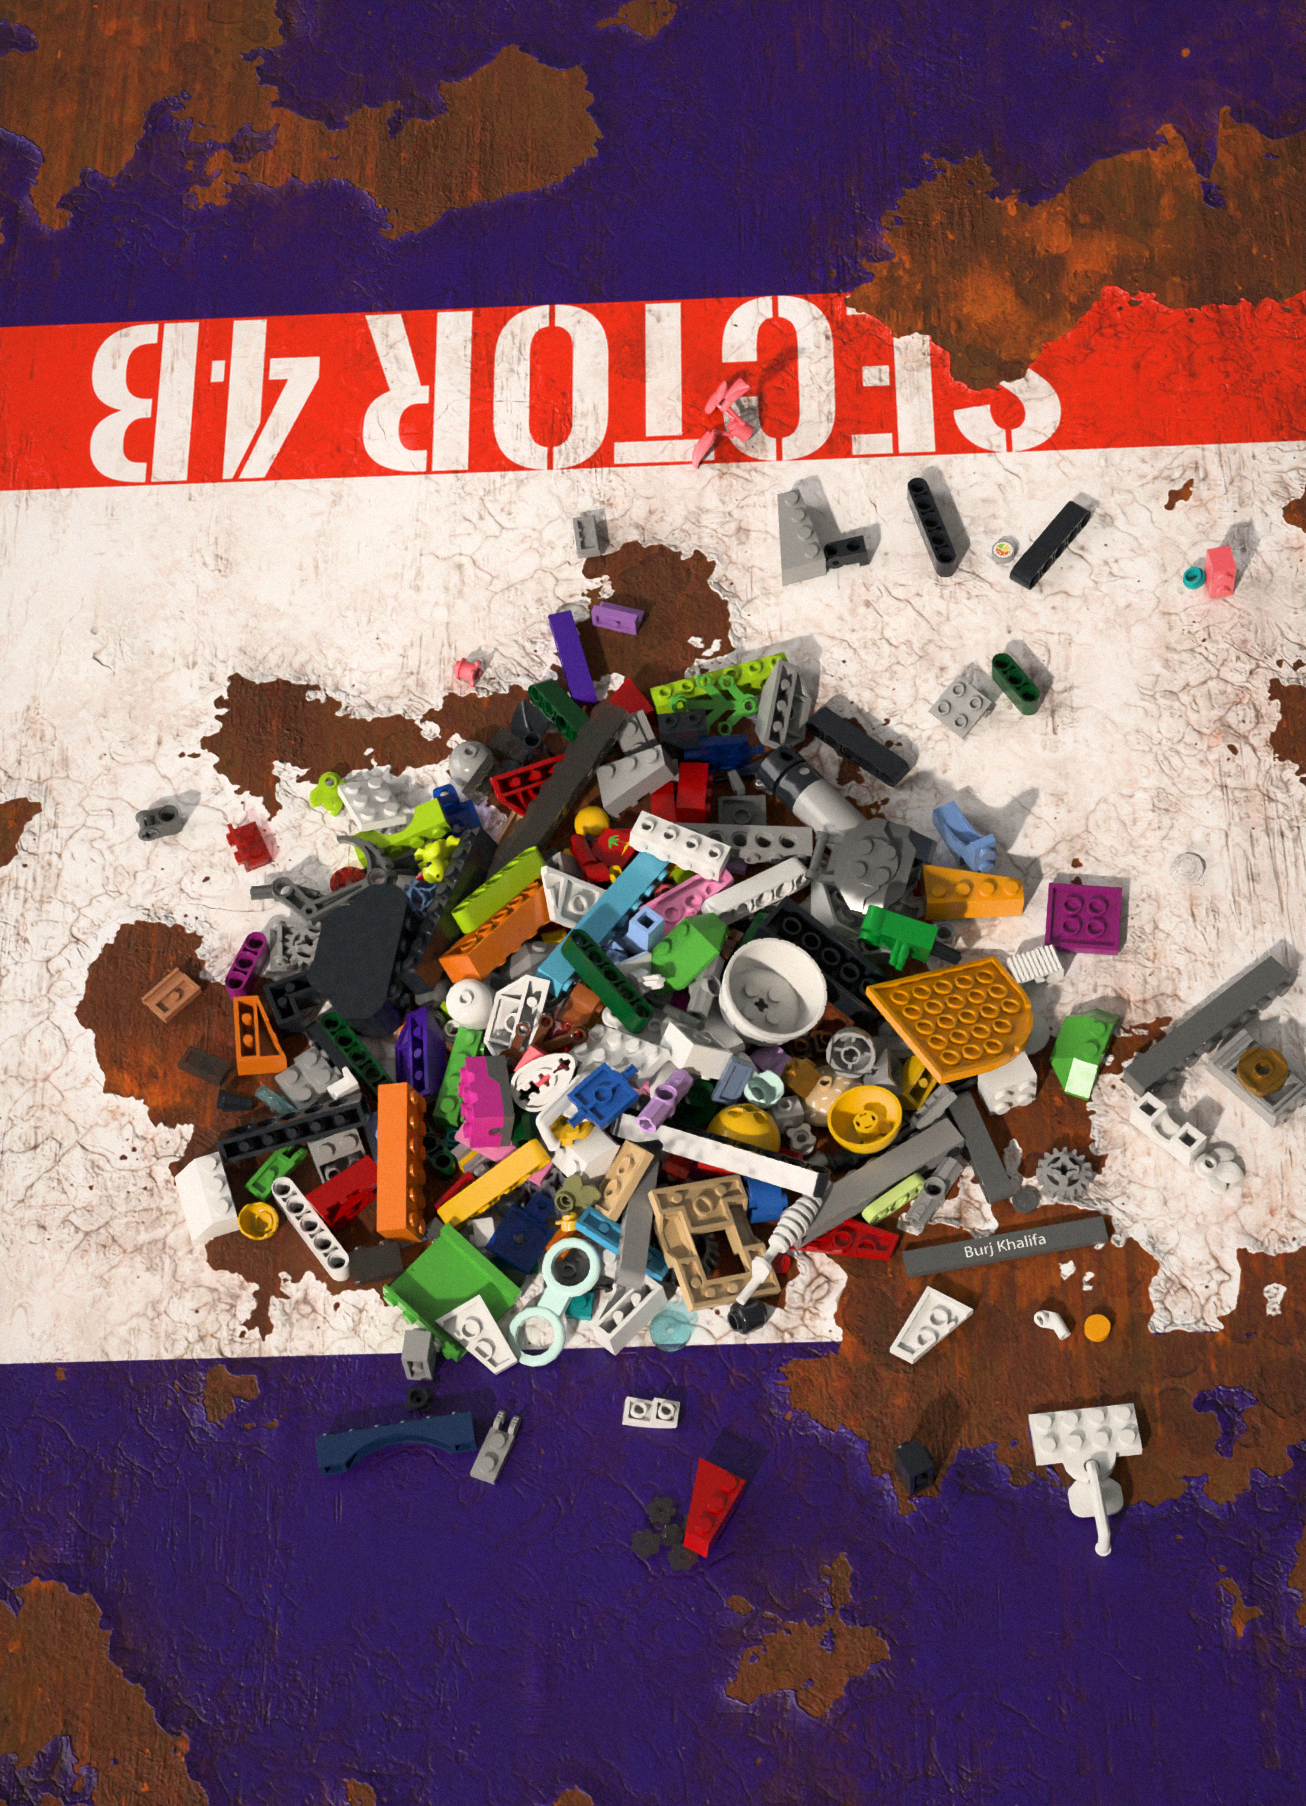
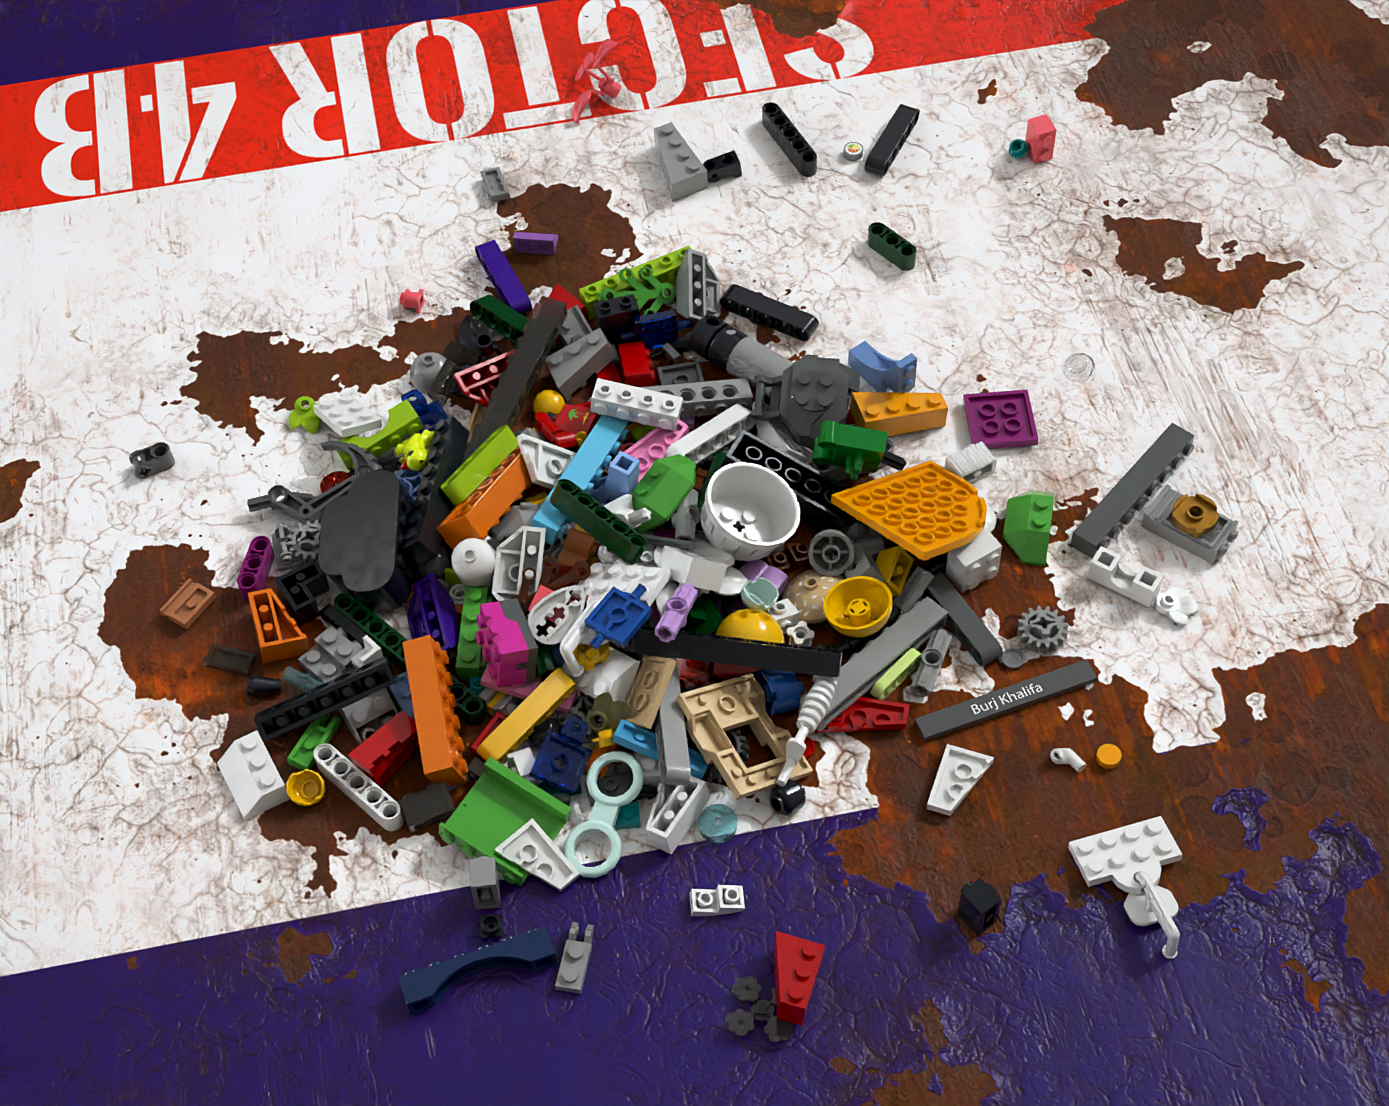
camera: 15 degrees left, 5 degrees down
clear red bracket [225,821,273,873] -> none
sand blue tile [711,1055,755,1106] -> none
pearl gold brick [780,1057,822,1099] -> none
light grey hinge [928,675,992,739] -> none

